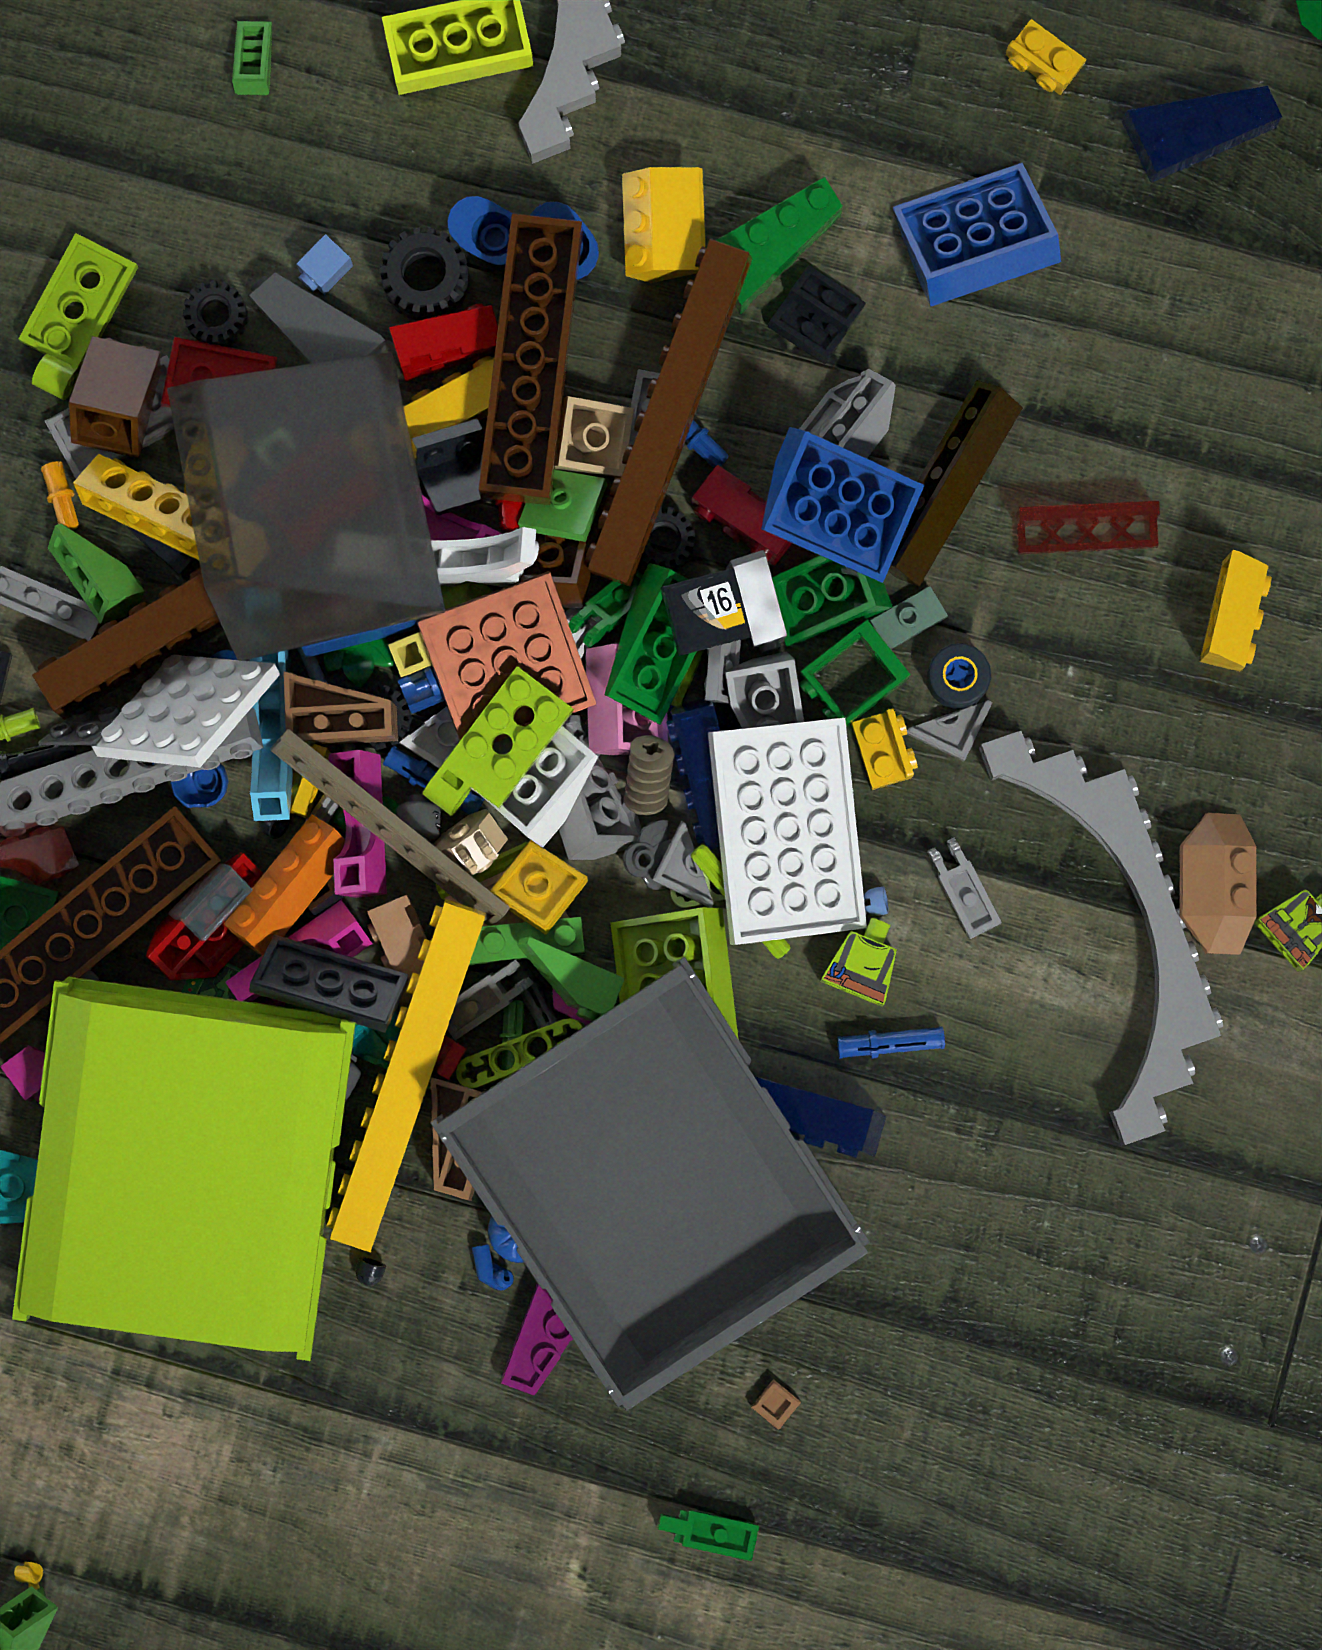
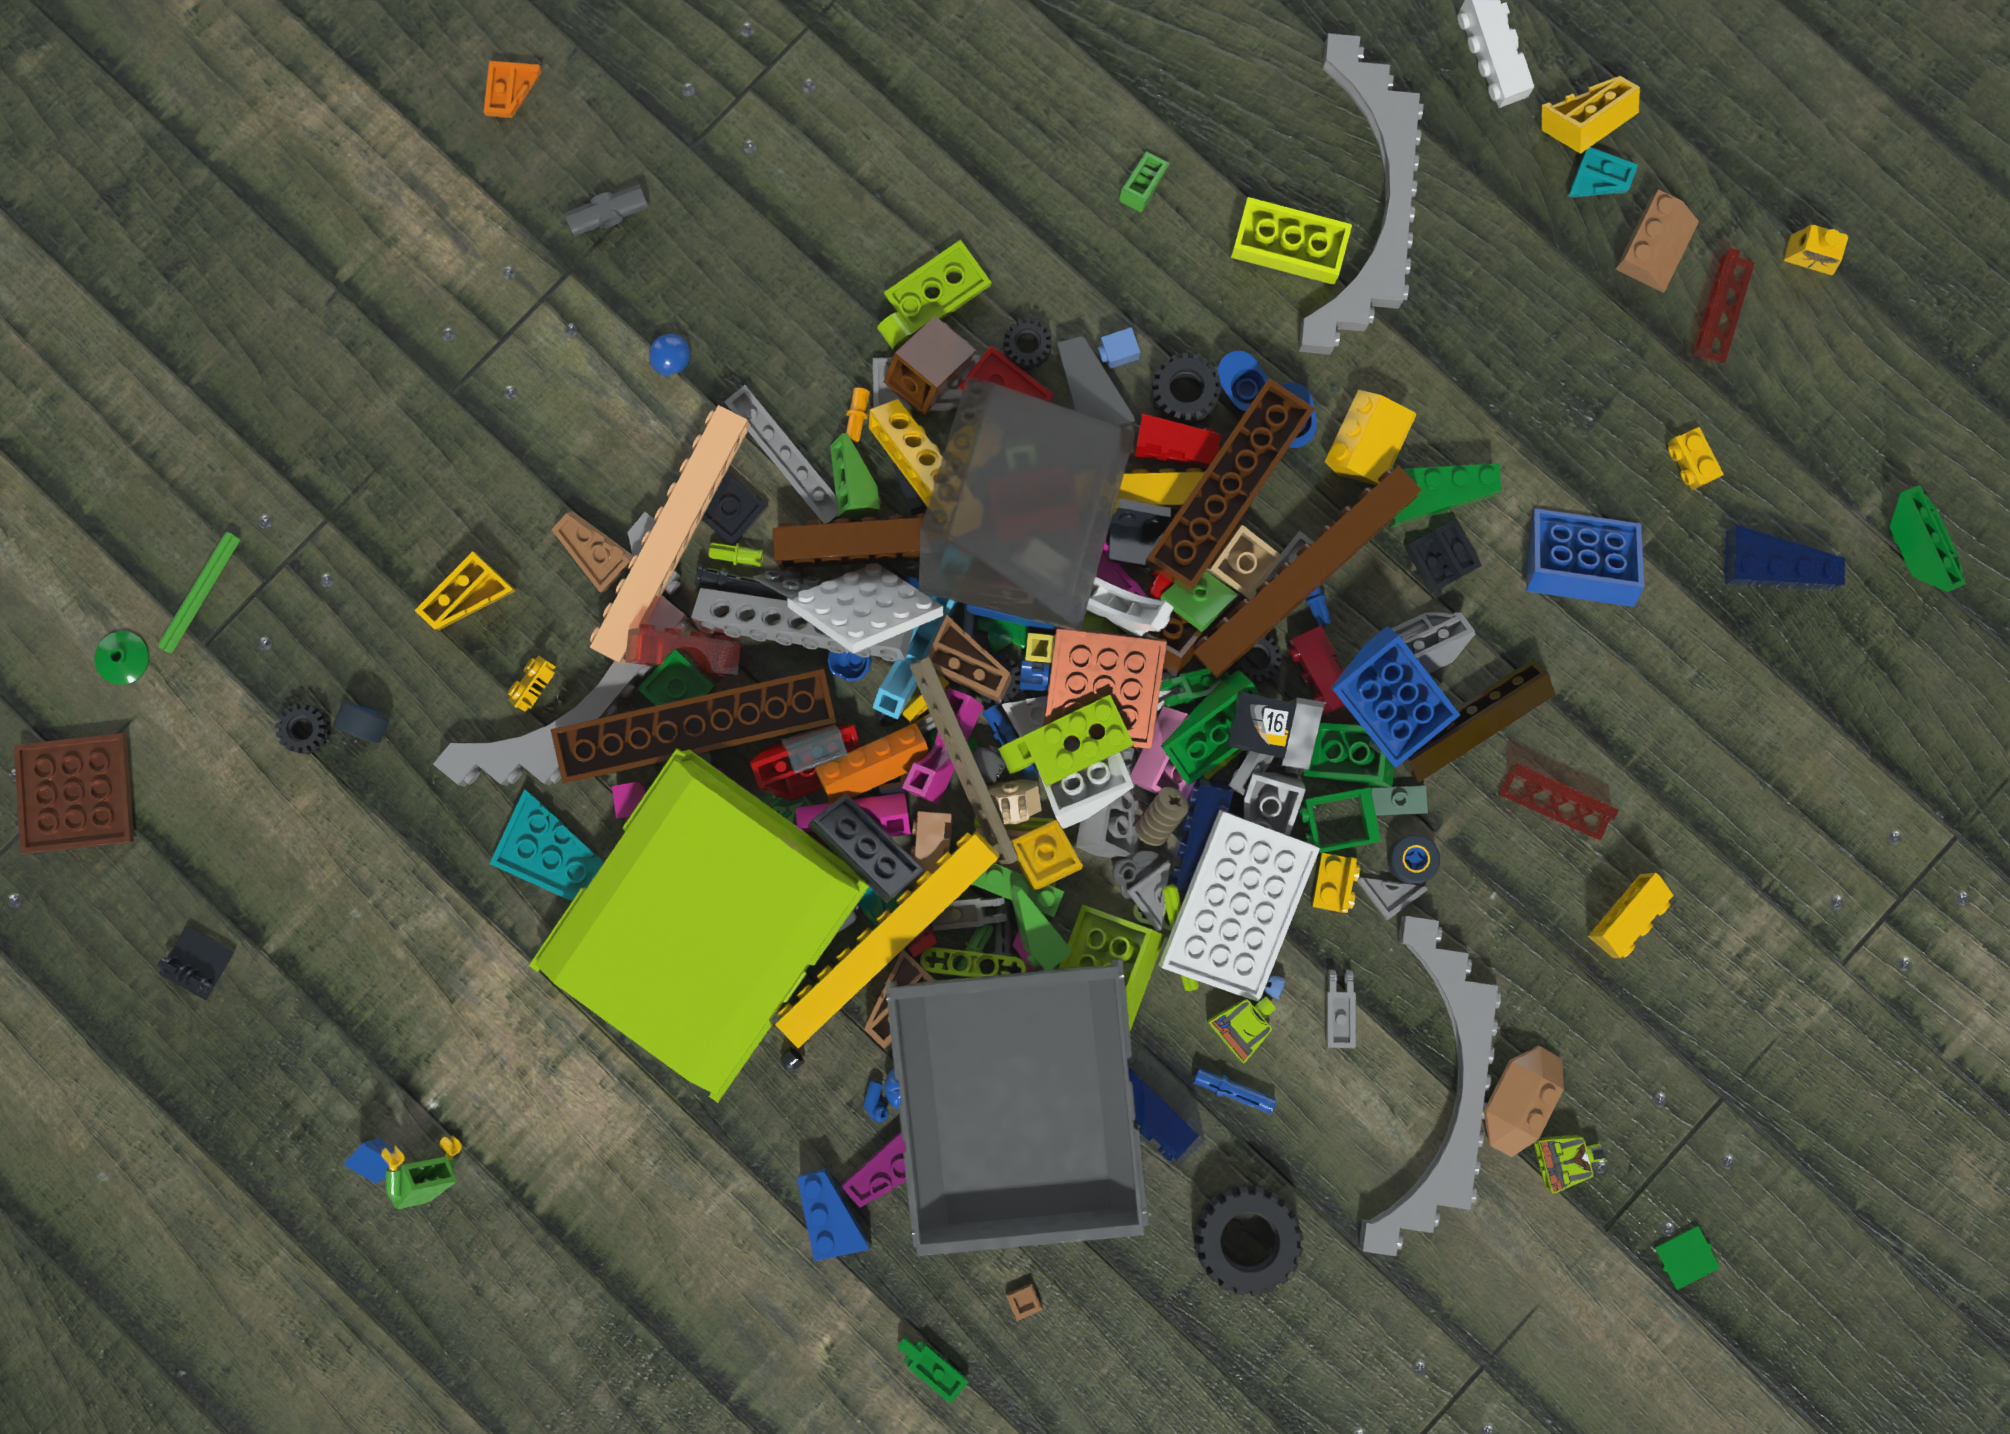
camera: 30 degrees right, 0 degrees up
none -> blue wedge [797,1168,872,1262]
none -> black tyre [1193,1183,1303,1297]

